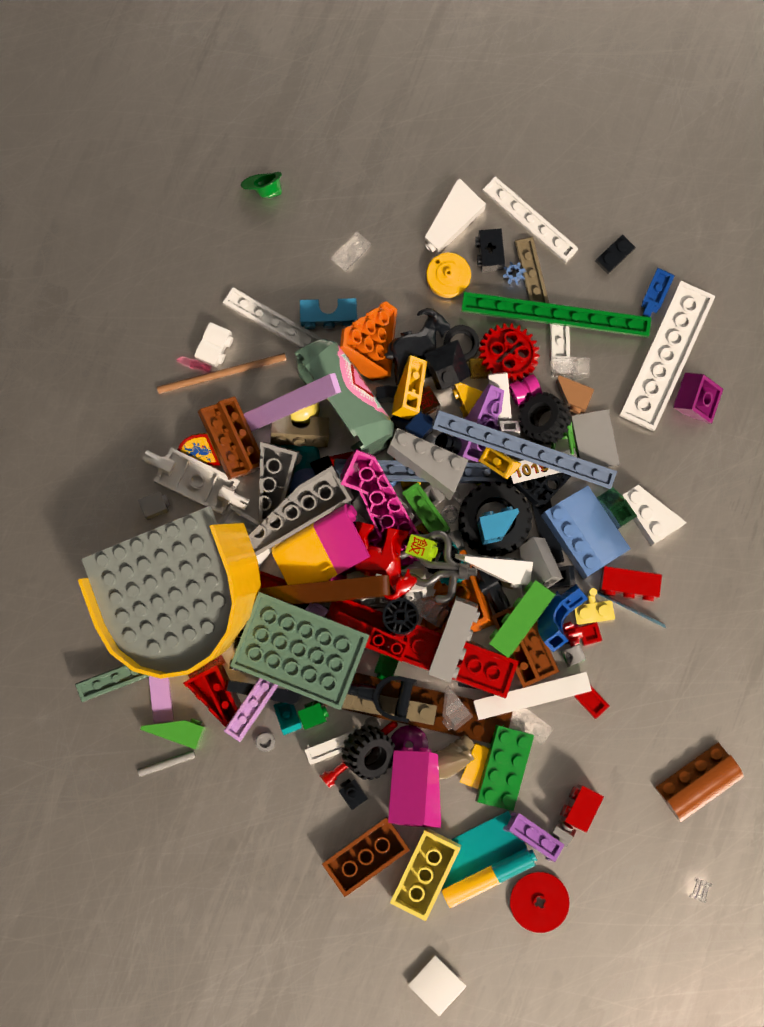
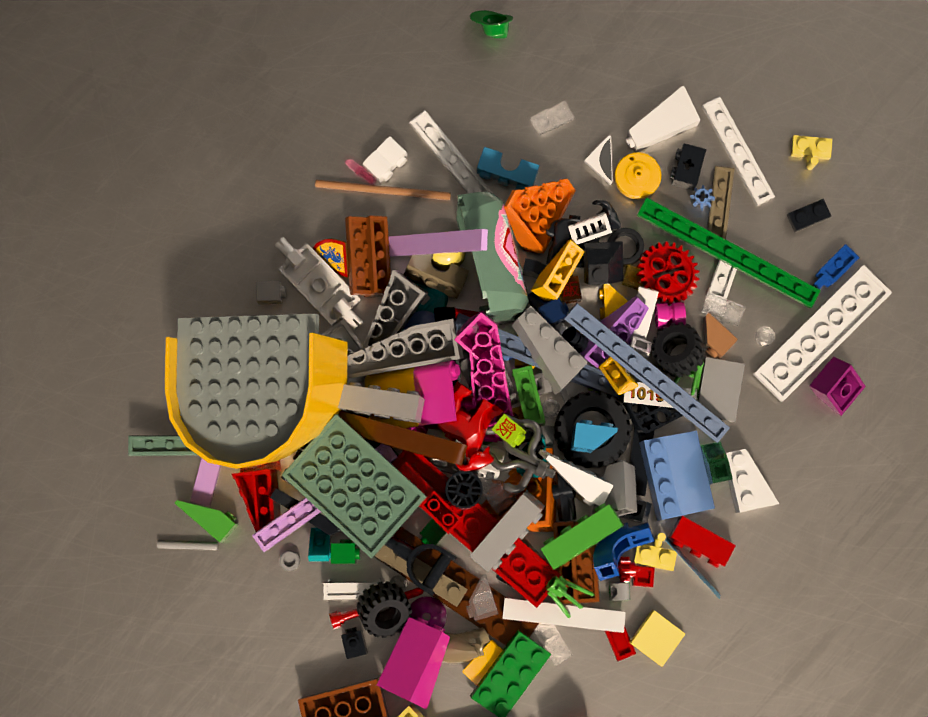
camera: 20 degrees right, 0 degrees up
none -> light grey wedge [338,382,425,423]
none -> bright green plant [546,576,594,618]
none -> white slope [568,212,612,245]
none -> tile [584,135,613,186]
none -> light yellow tile [629,609,685,667]
none -> clear tile [755,327,775,346]
none -> light yellow plate [791,135,832,170]

